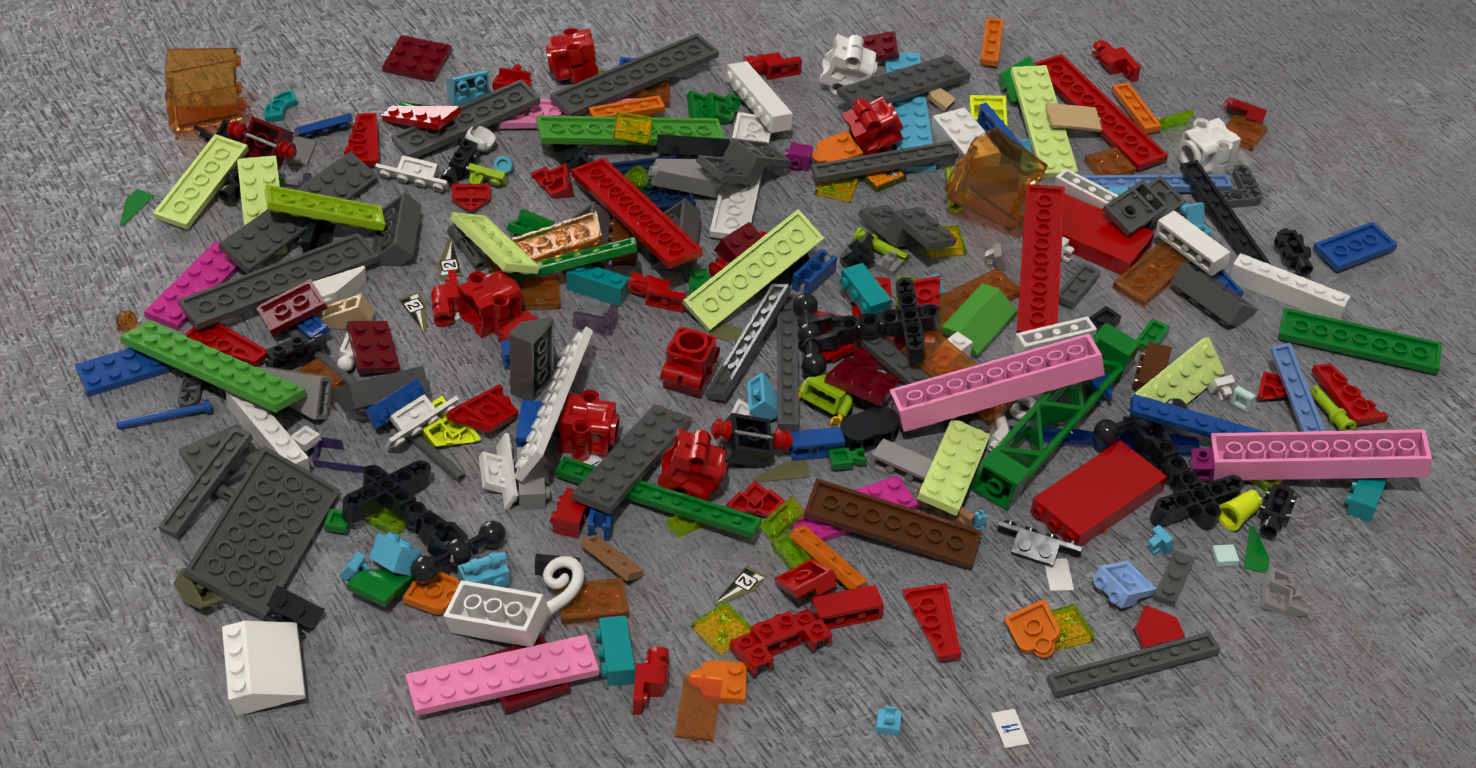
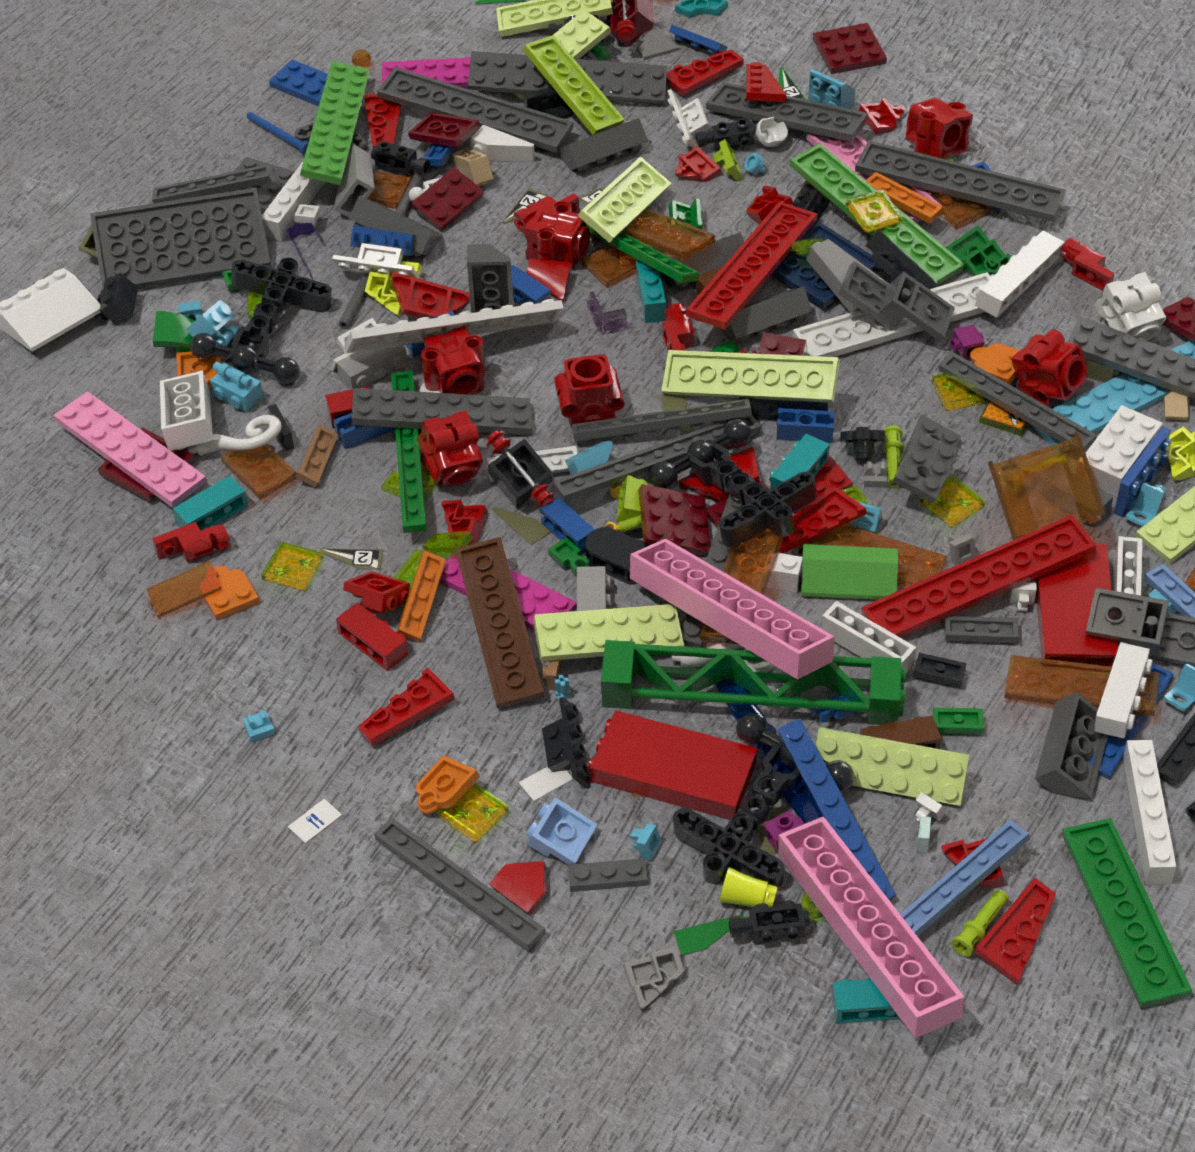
camera: 65 degrees right, 5 degrees up
red bracket [729,609,833,675] -> none
light aqua tile [1211,544,1239,567] -> none

